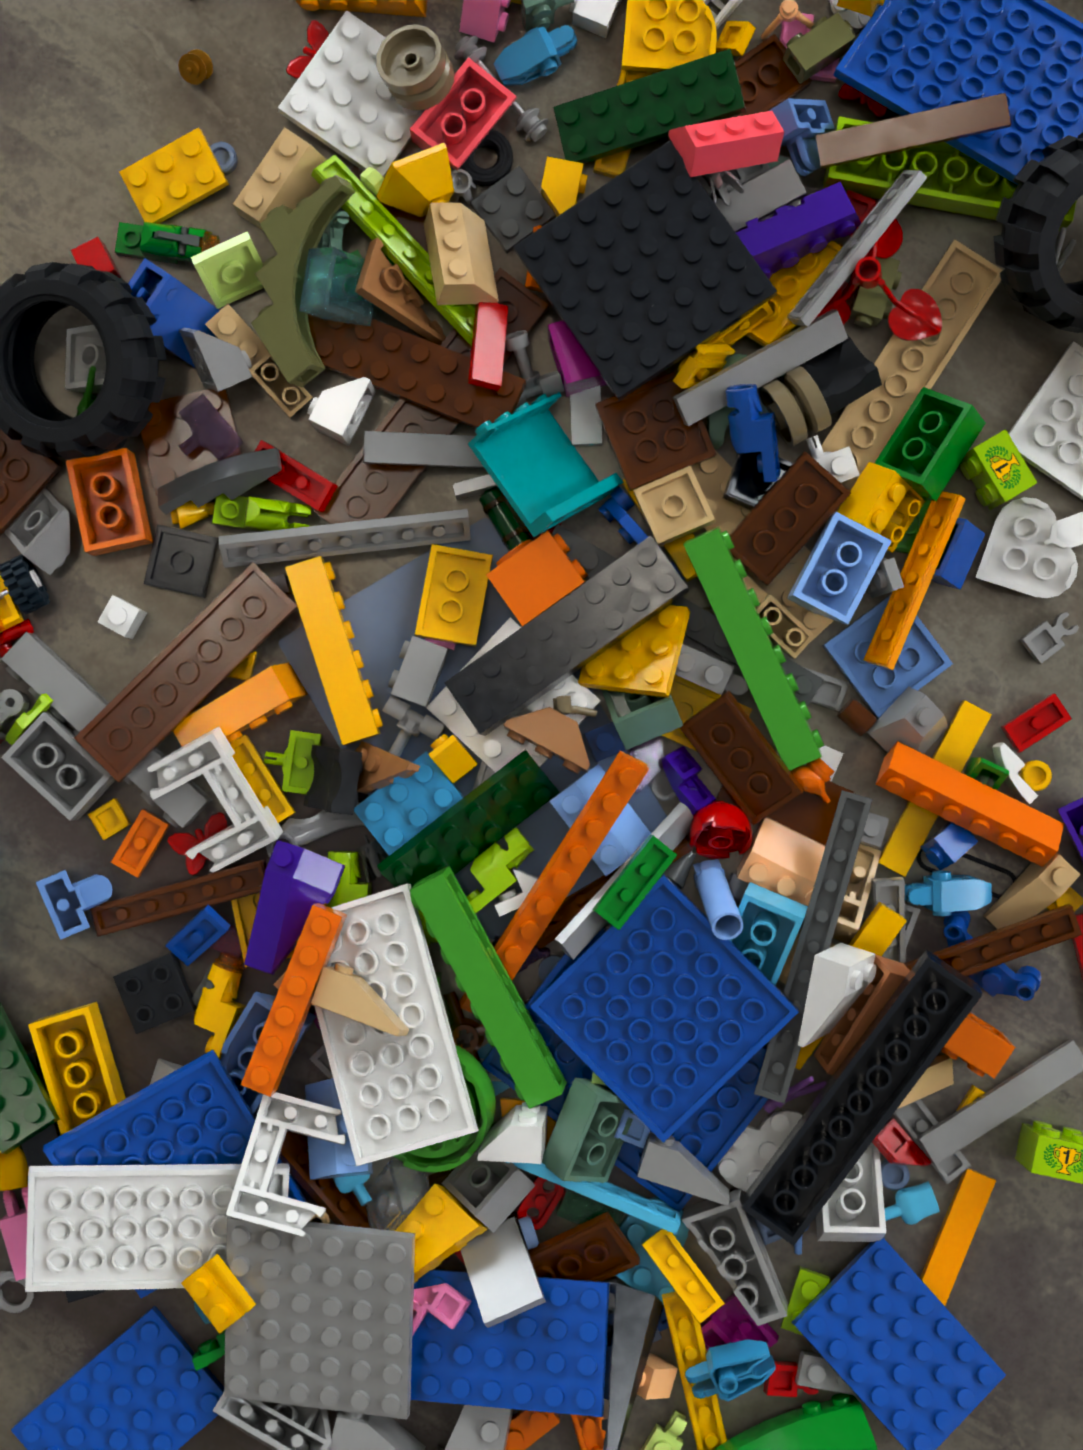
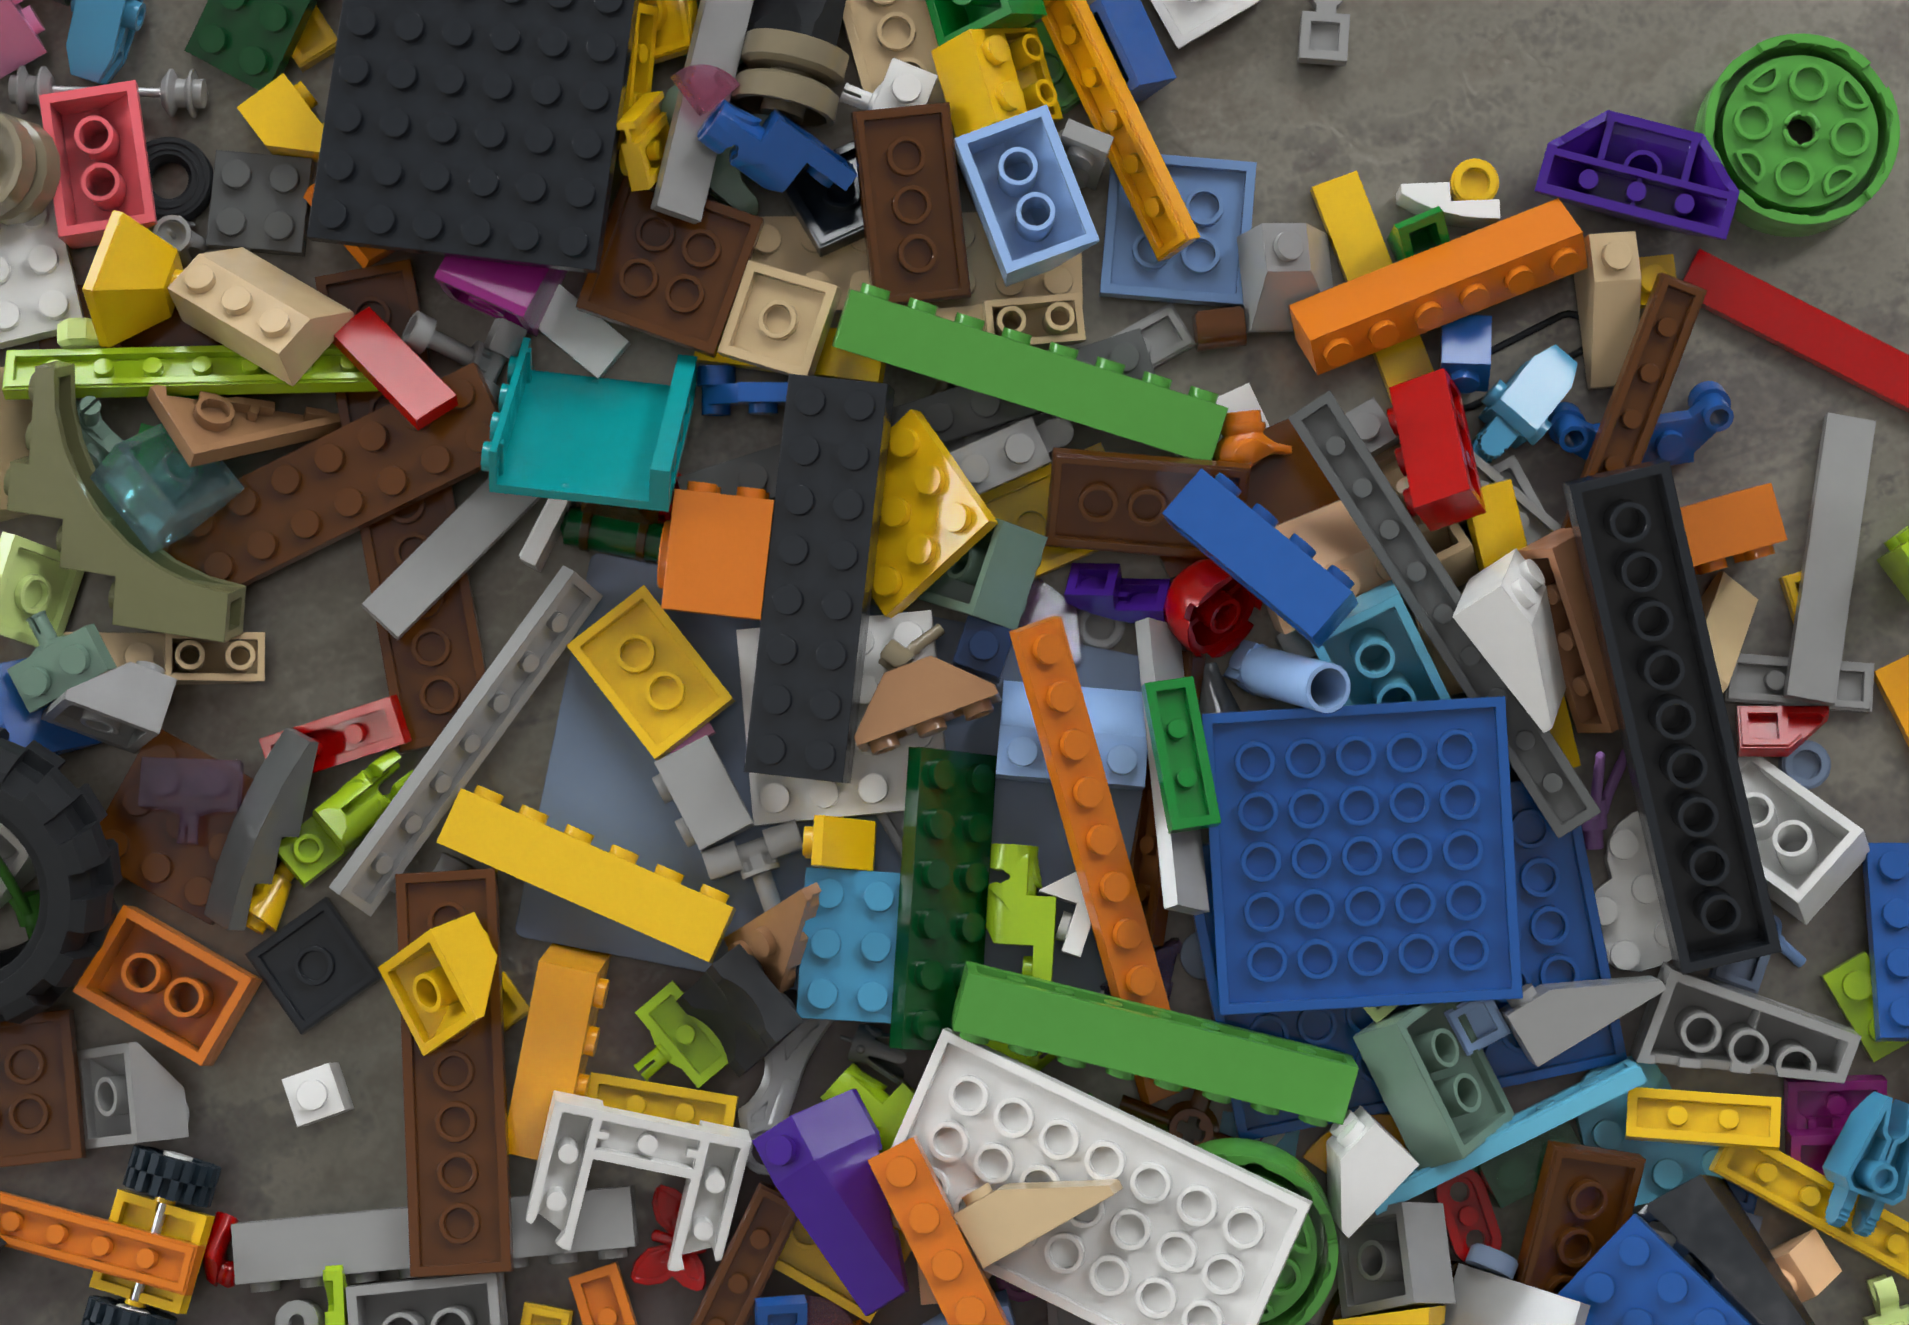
camera: 45 degrees left, 5 degrees down
white slope [307,377,376,446] -> none
medium azure piece [884,1181,940,1225] -> none
red plate [1001,693,1072,753] -> none
none -> sand green plate [7,610,117,713]
none -> yellow slope [378,912,497,1056]
none -> clear pink tile [670,64,740,116]
none -> blue brick [1162,468,1358,649]
none -> red brick [1387,368,1486,532]

